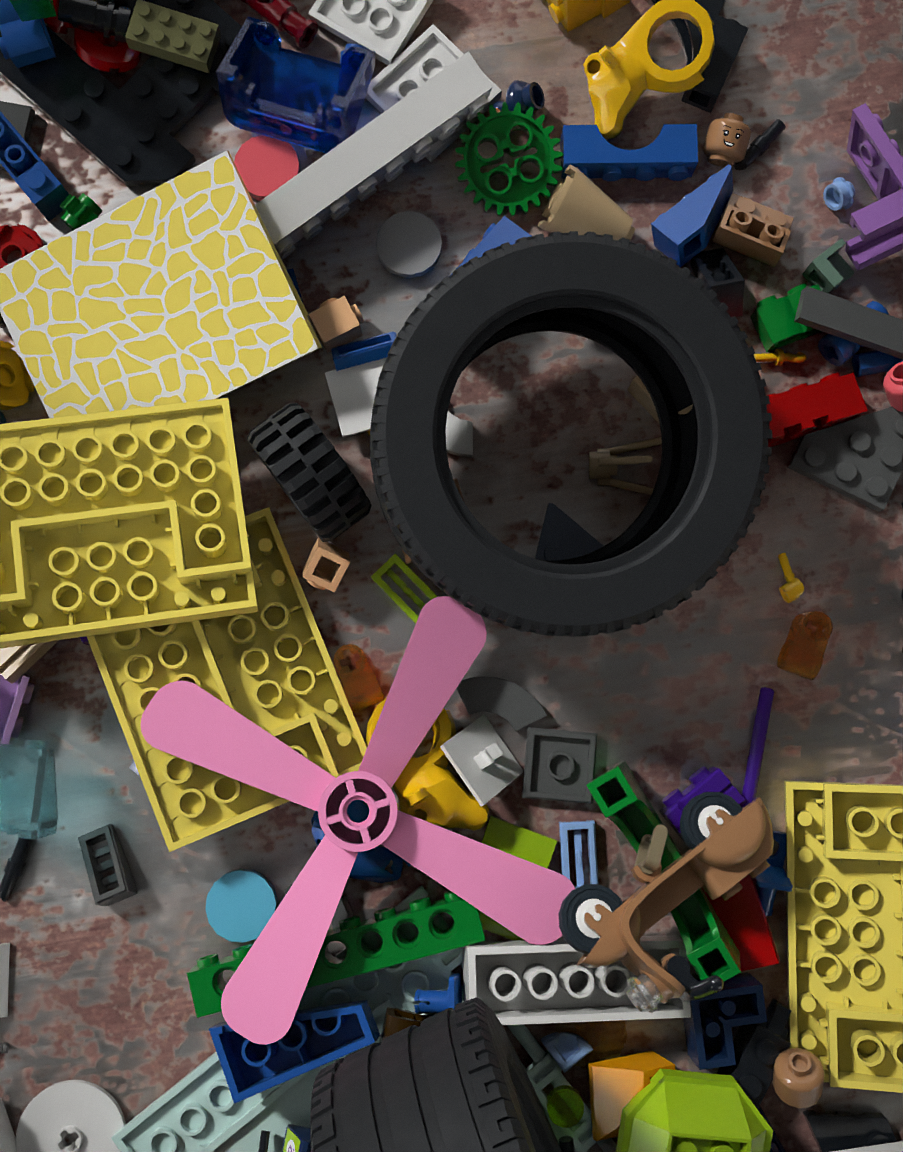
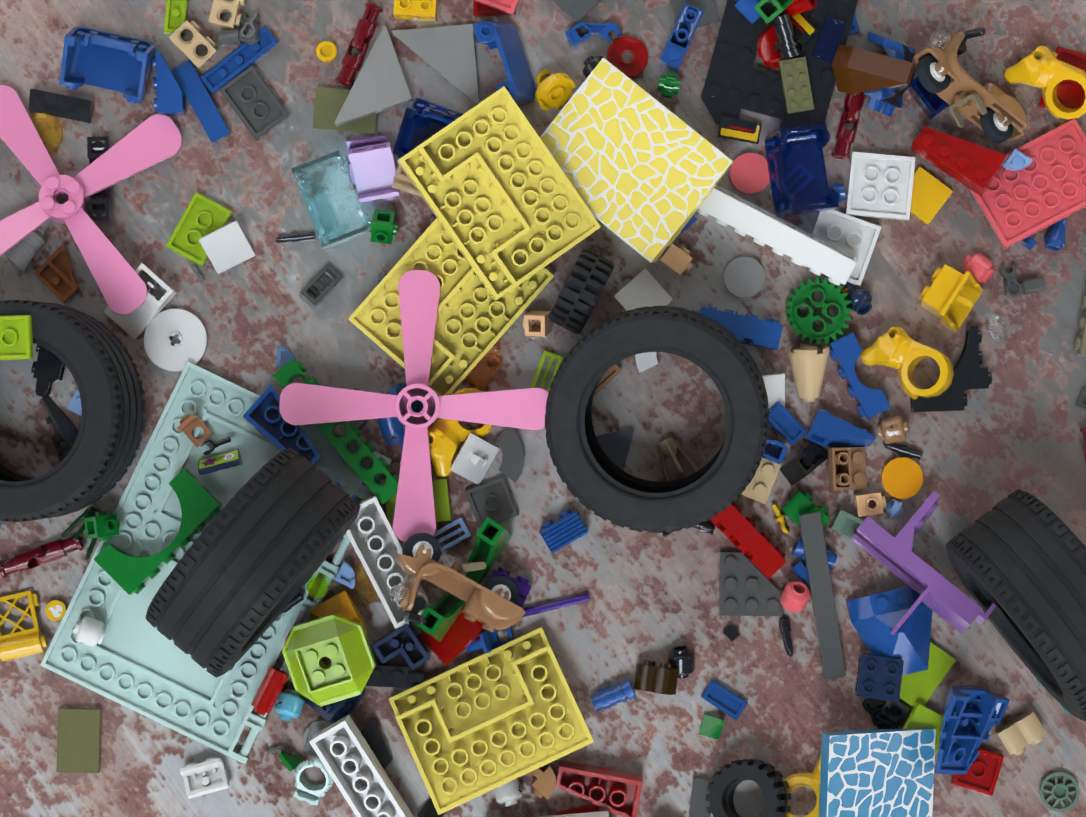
camera: 65 degrees right, 5 degrees up
medium azure tile [205,868,278,943] -> none
blue tile [331,331,397,371] -> none
medium nougat head [773,1048,825,1109] -> none
clear orange piece [777,611,833,680] -> none
yellow hand [778,553,804,603] -> none
none -> medium blue tile [276,346,297,367]
none -> green brick [367,209,398,244]
none -> blue brick [539,509,588,553]
none -> slope [717,116,762,144]
none -> light nougat brick [853,492,886,517]
none -> light orange tile [881,457,923,499]

